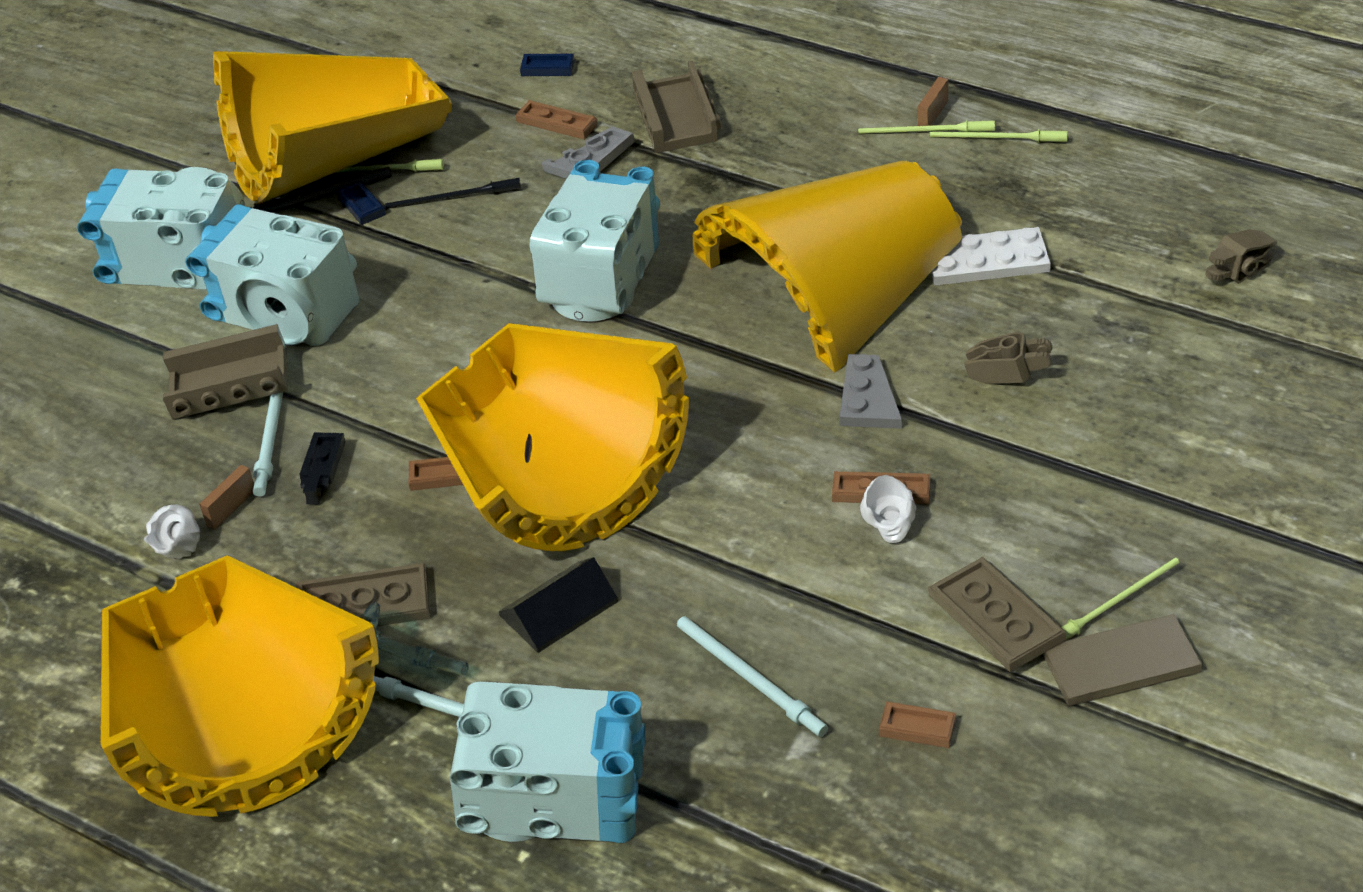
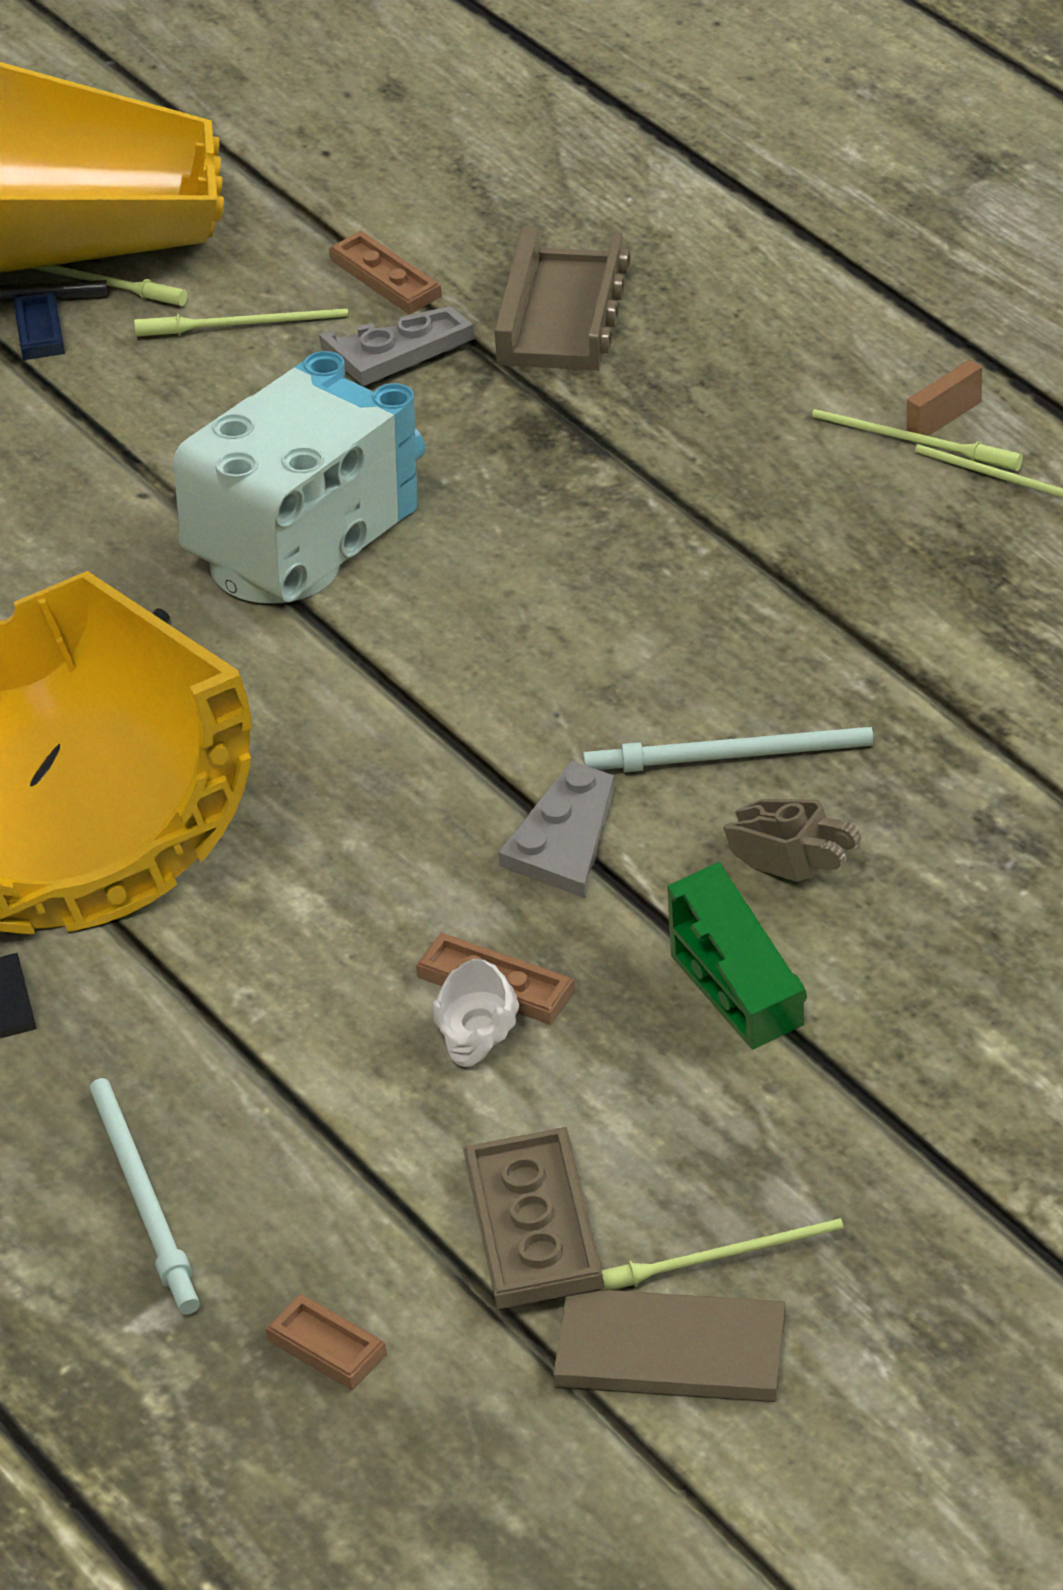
camera: 20 degrees right, 0 degrees up
black piece [385,178,521,209] -> none
dark blue tile [520,53,575,76] -> none
yellow cone [692,161,962,373] -> none
white plate [931,227,1051,286] -> none
none -> yellowish green piece [134,308,348,336]
none -> light aqua bar [583,727,873,773]
none -> green wedge [667,861,807,1050]

